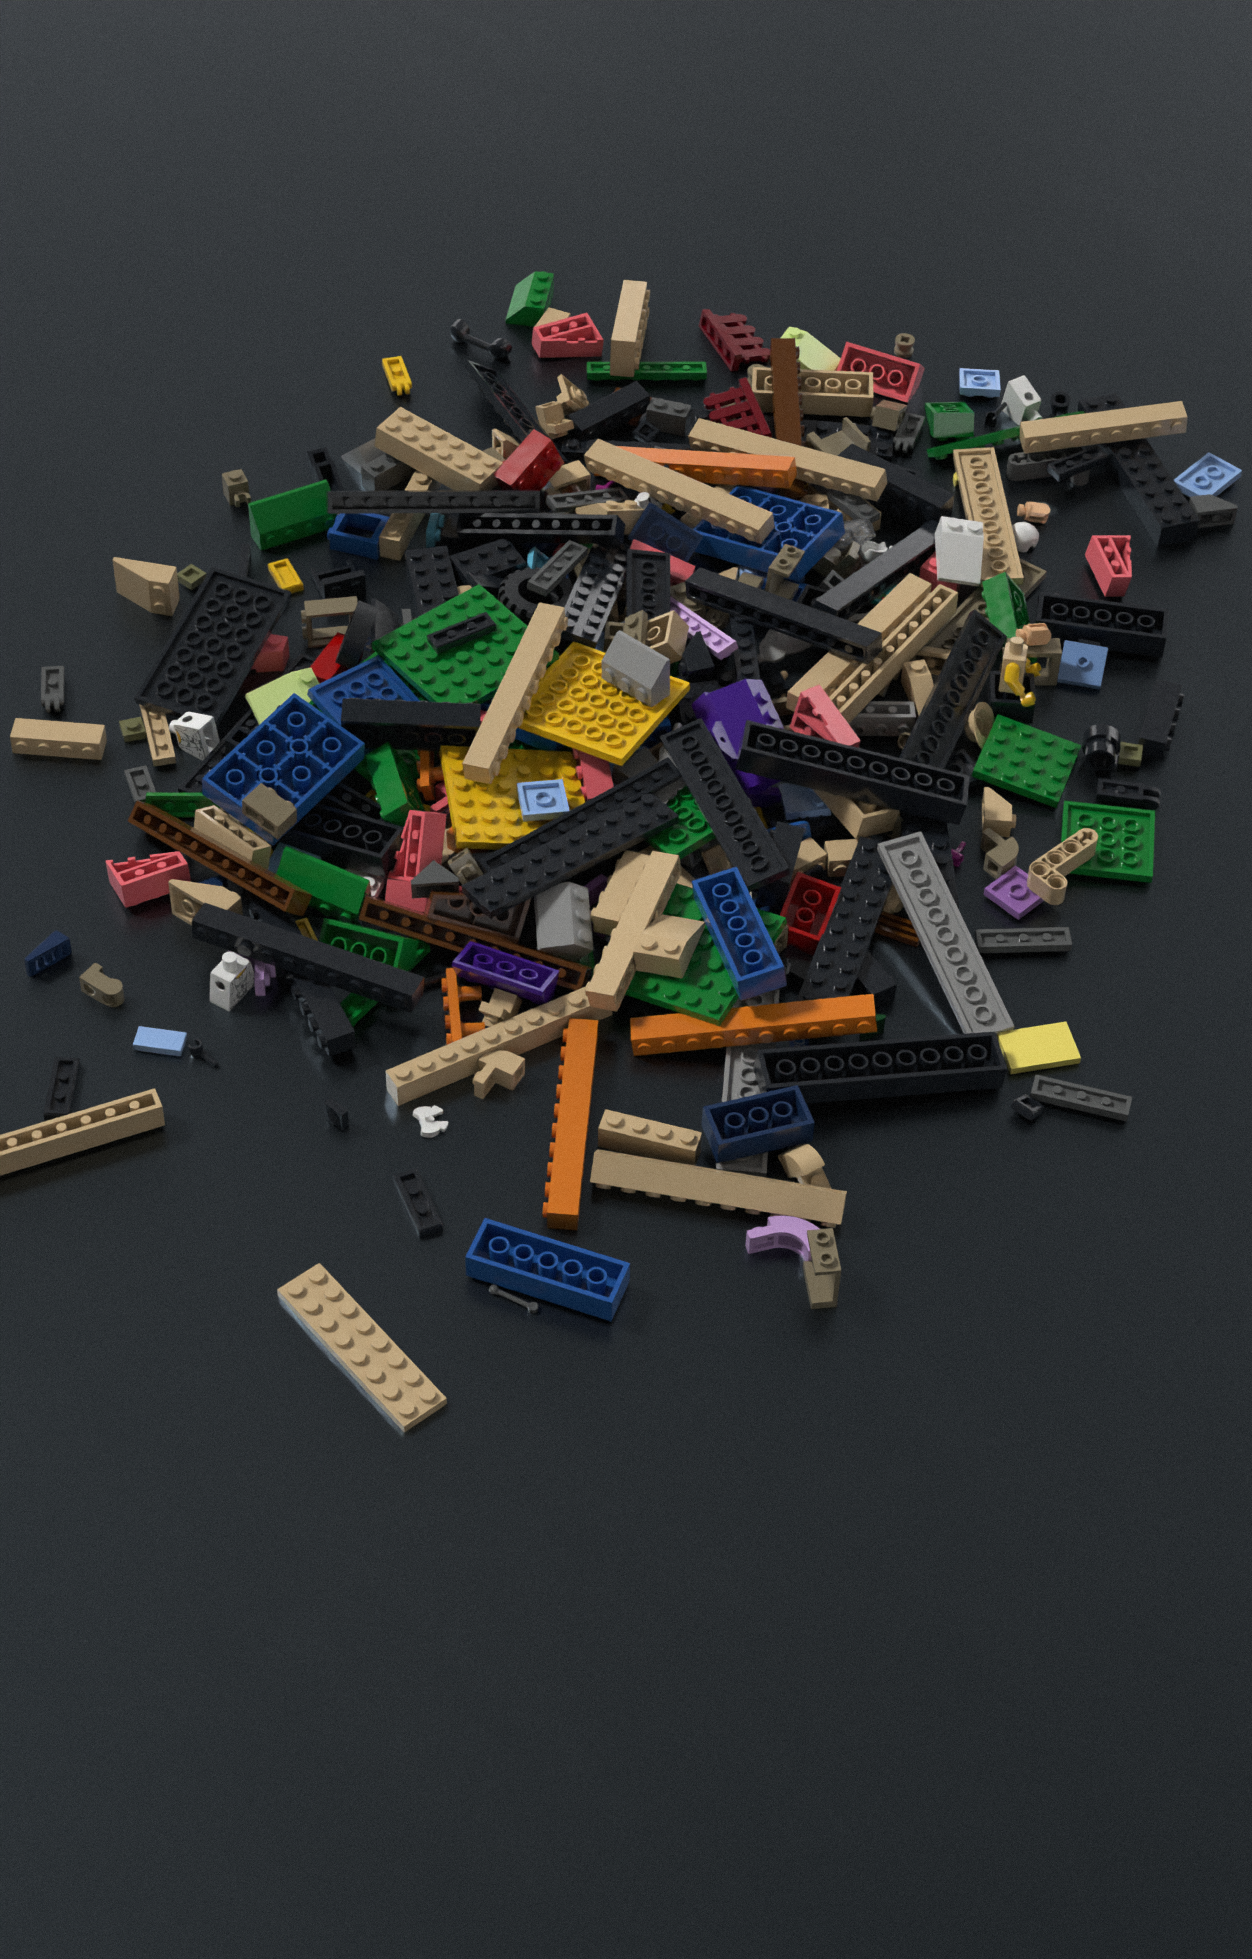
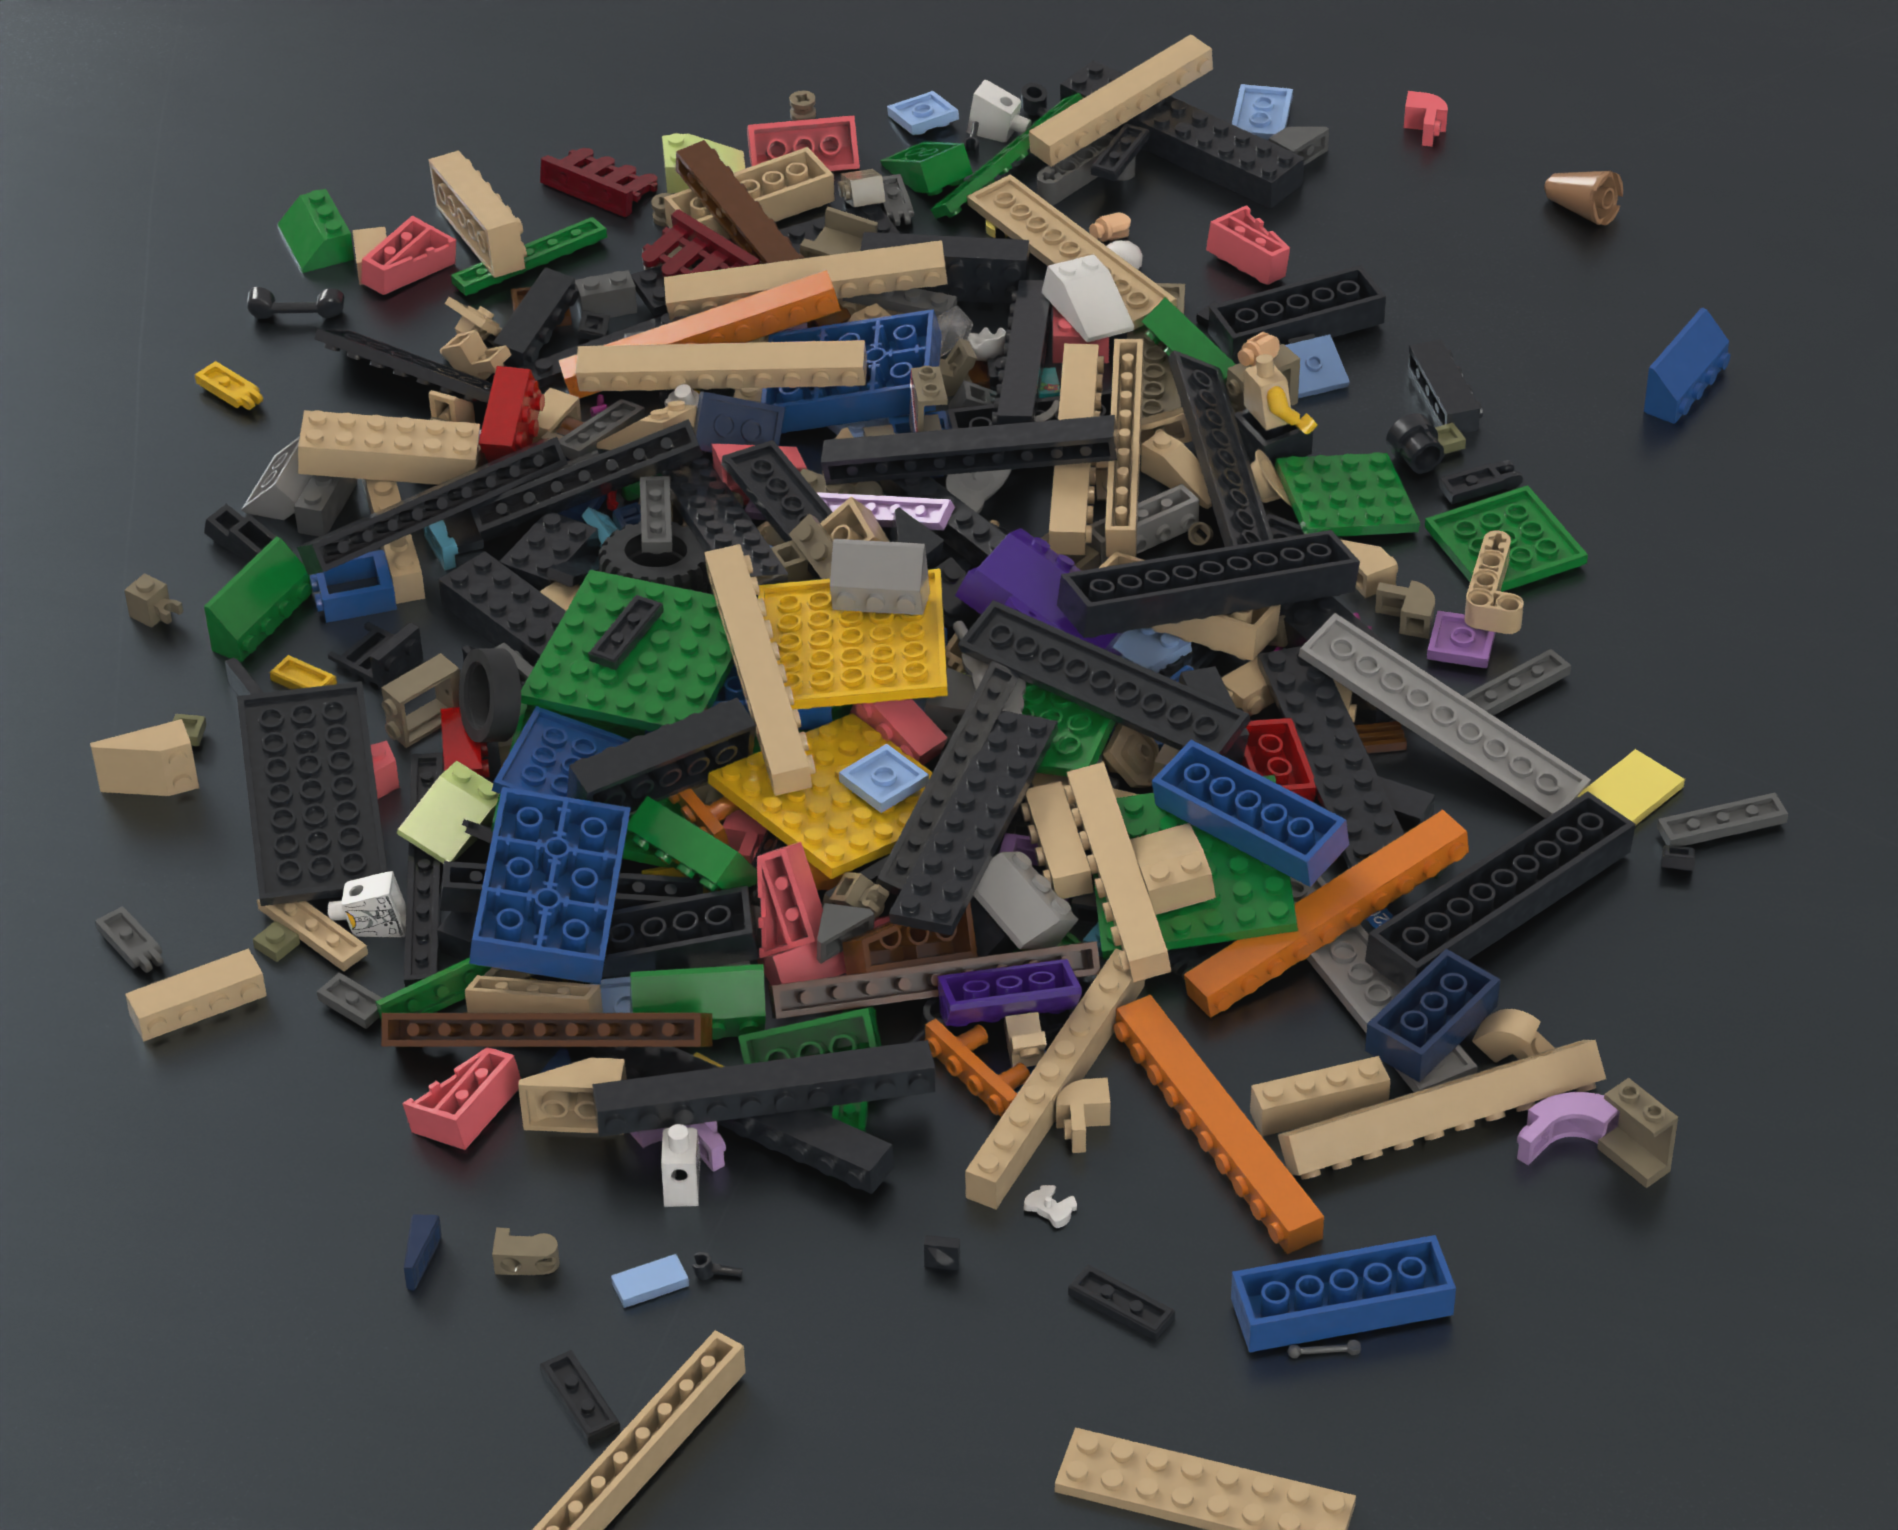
camera: 30 degrees left, 5 degrees down
dark tan brick [242,783,297,840] -> none
coral wedge [790,684,861,748] -> none

